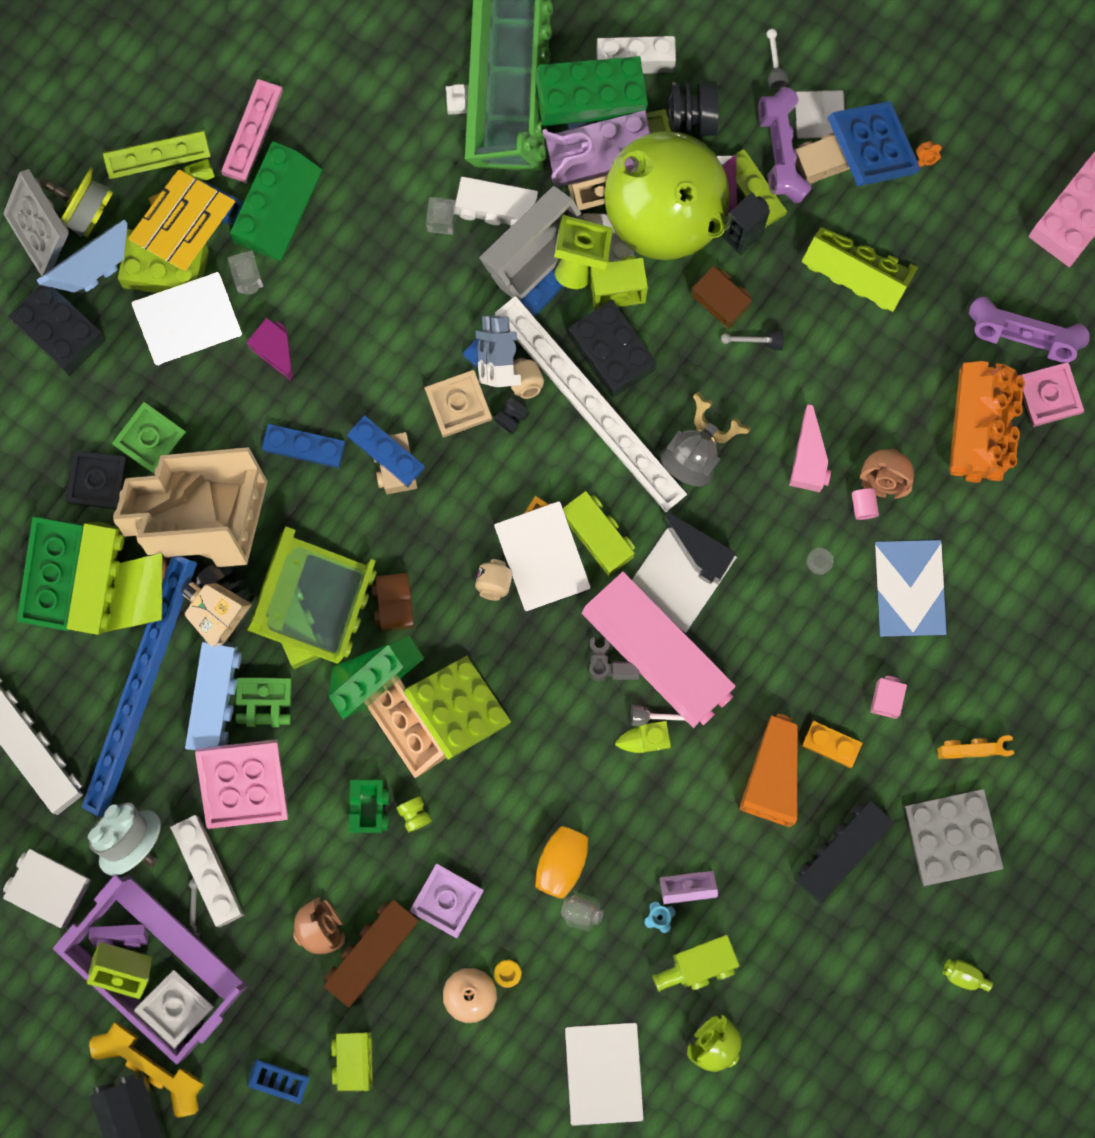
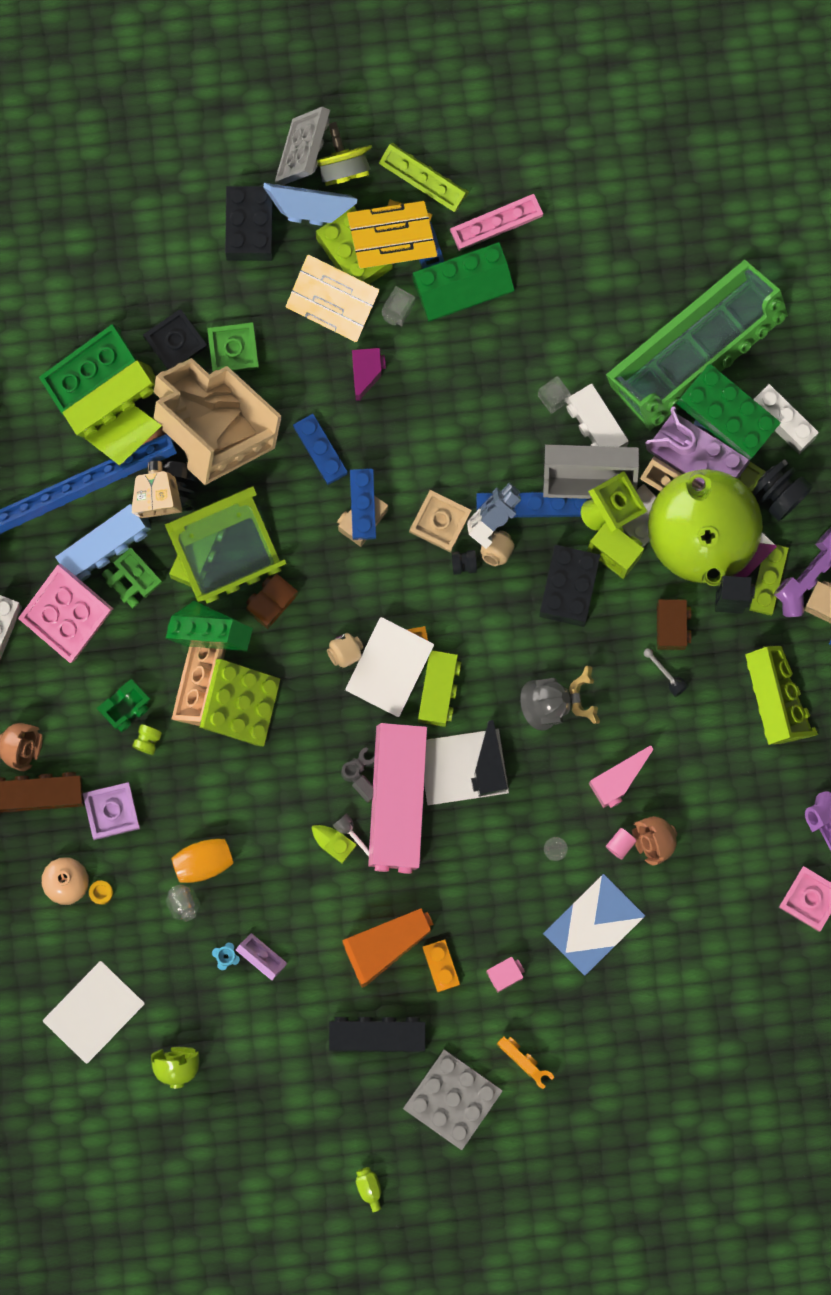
camera: 45 degrees right, 0 degrees up
lime tile [184,159,215,181] -> none
white tile [446,84,469,115] -> none
white plate [495,296,687,512] -> none
lime brick [652,935,739,992] -> none
orange brick [949,361,1025,483] -> none

